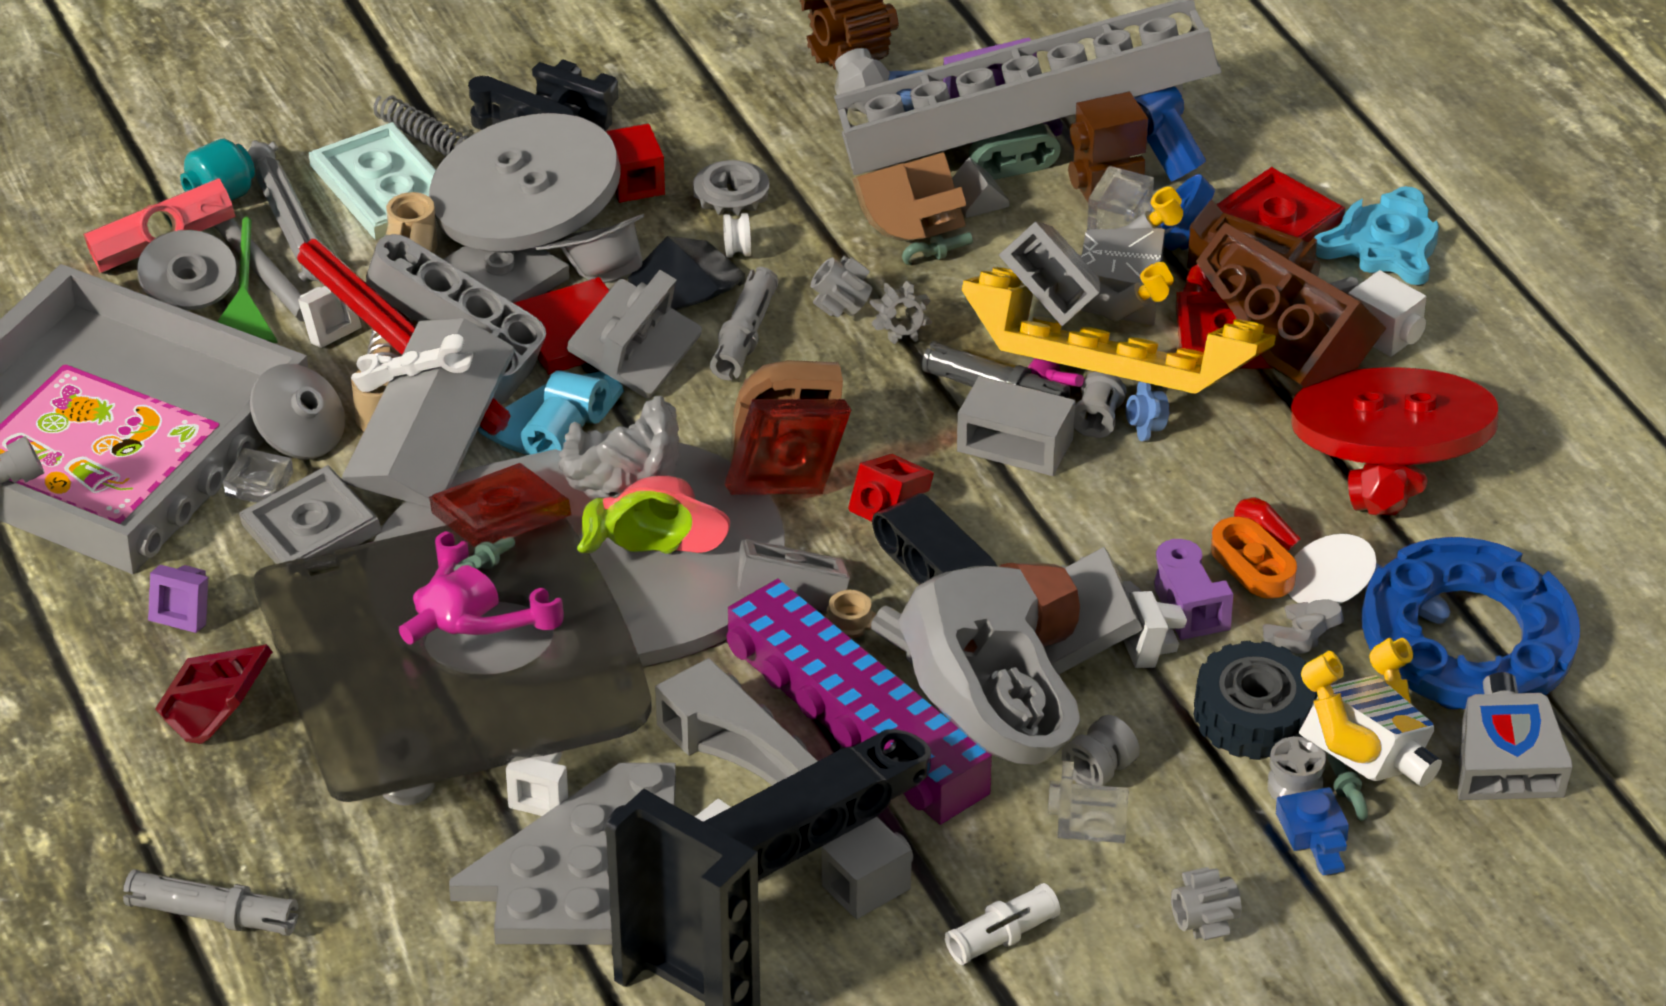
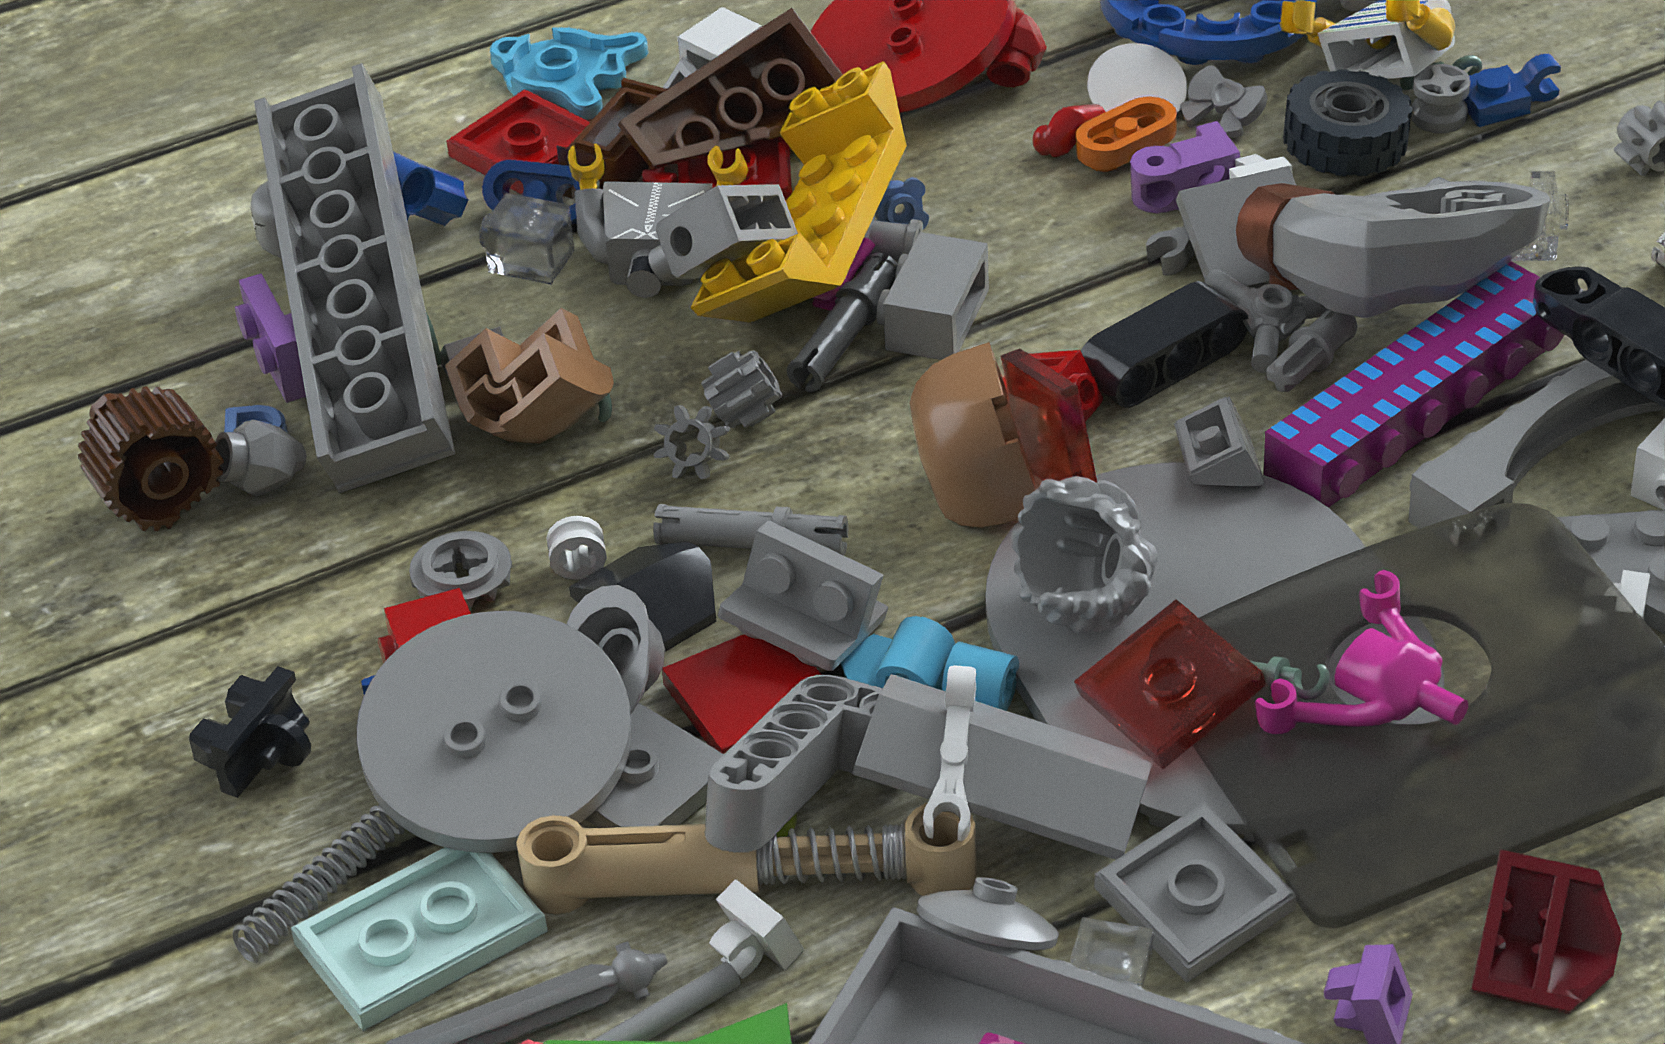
camera: 90 degrees left, 0 degrees up
red axle [297,239,511,435] -> none
black plate [468,76,573,130] -> none
lime hair [577,475,730,554] -> none
tan plate [824,590,876,639] -> none
reddish brown piece [1068,91,1148,206] -> none

